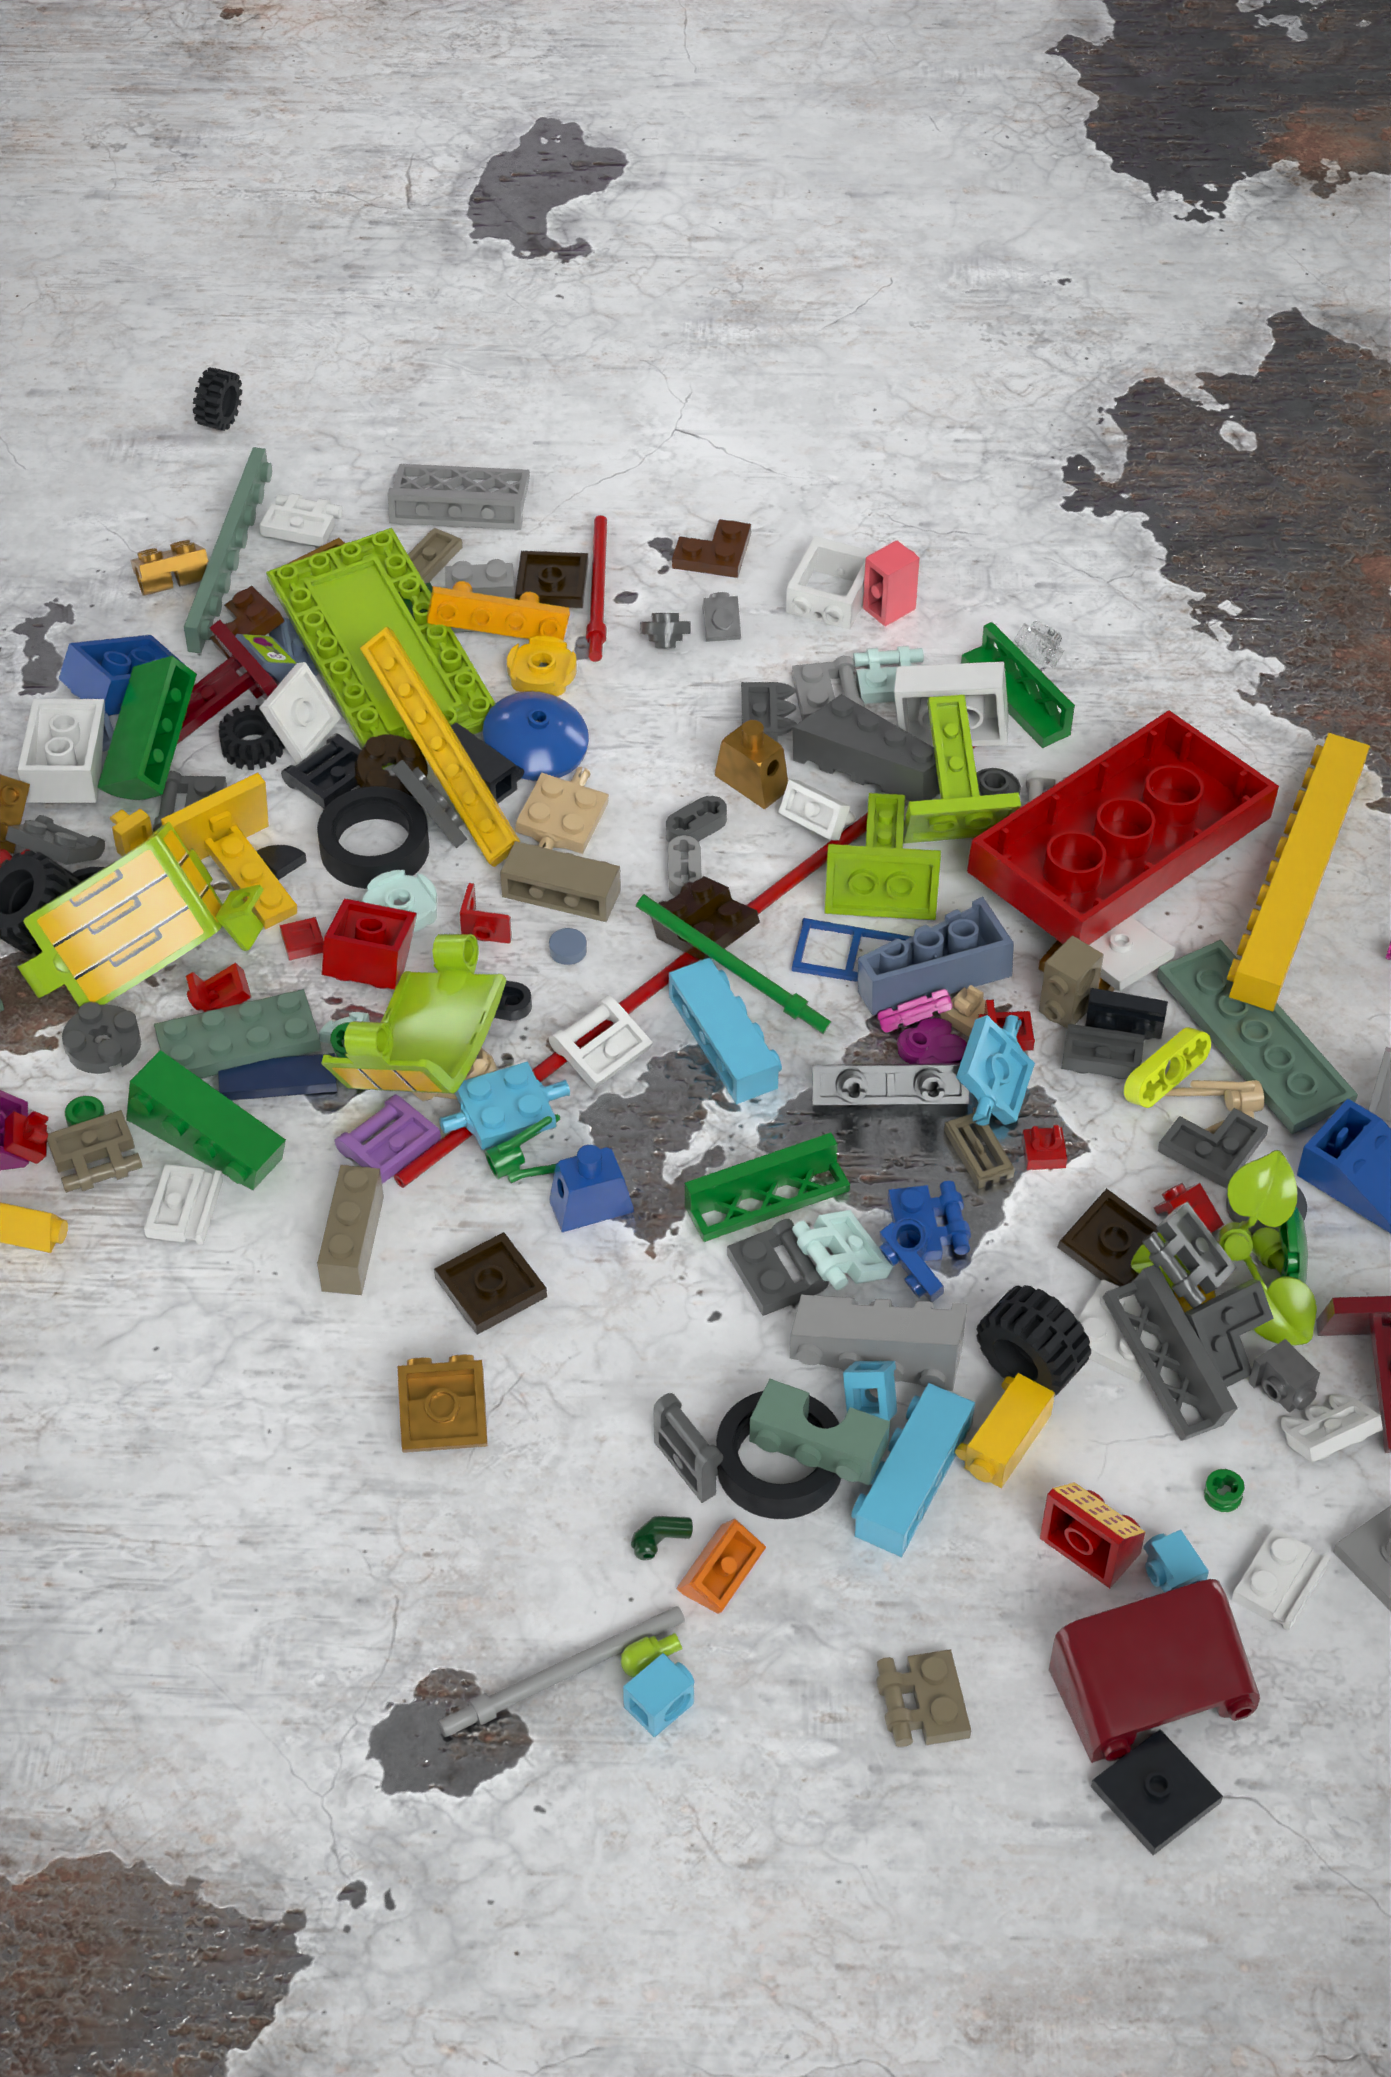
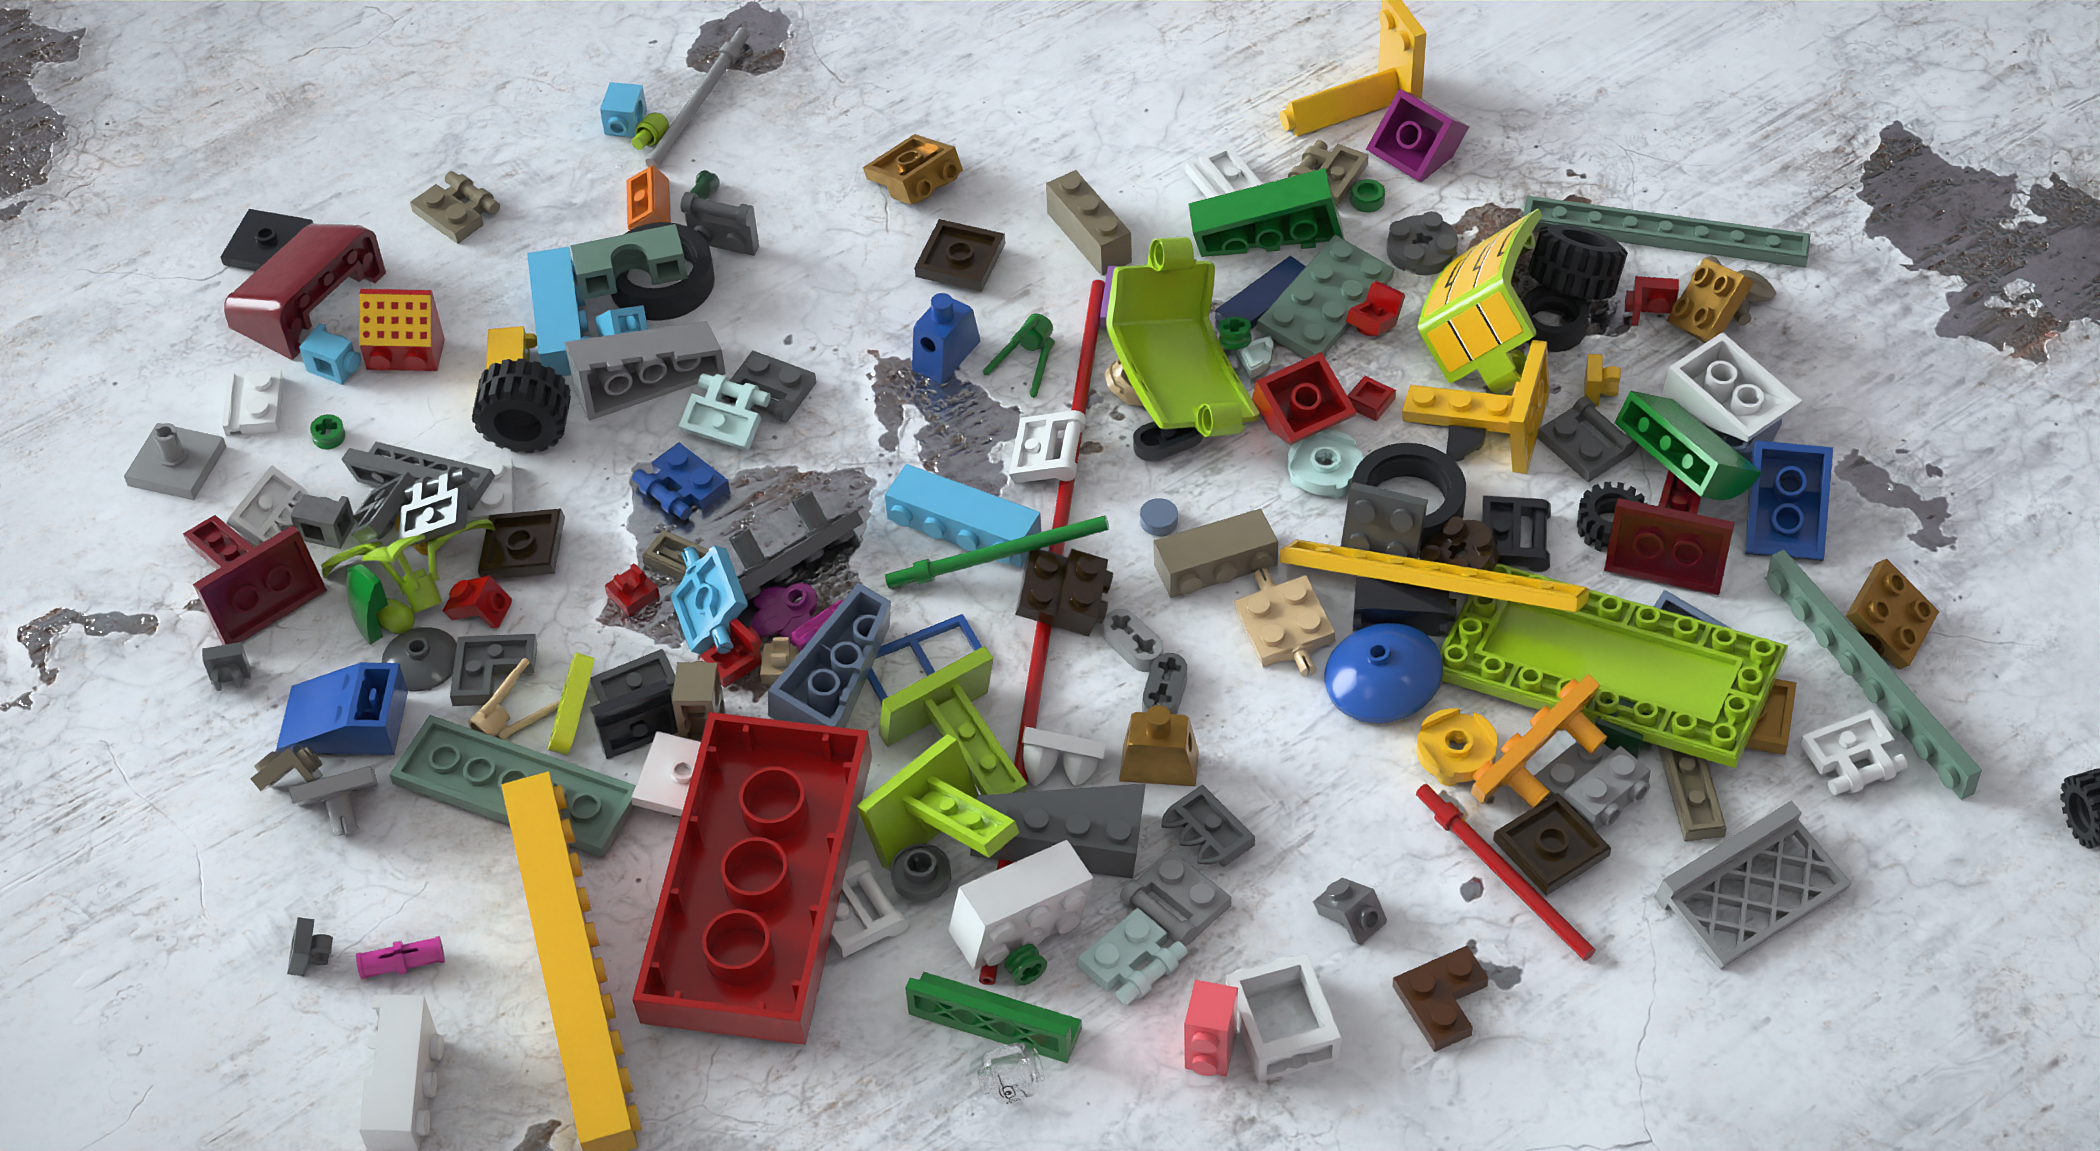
camera: 145 degrees right, 0 degrees up
red tile [4,1111,49,1164] -> none
dark grey plate [5,815,105,865] -> none
reddish brown plate [210,585,285,659] -> none
lime bracket [215,885,264,951] -> none
slope [235,634,298,683] -> none
white plate [259,662,341,763] -> none
medium azure plate [439,1061,570,1150] -> none
red bracket [460,883,512,944] -> none
dark grey plate [640,613,691,648] -> none
green fence [684,1132,850,1242] -> none
blue plate [879,1217,944,1302] -> none

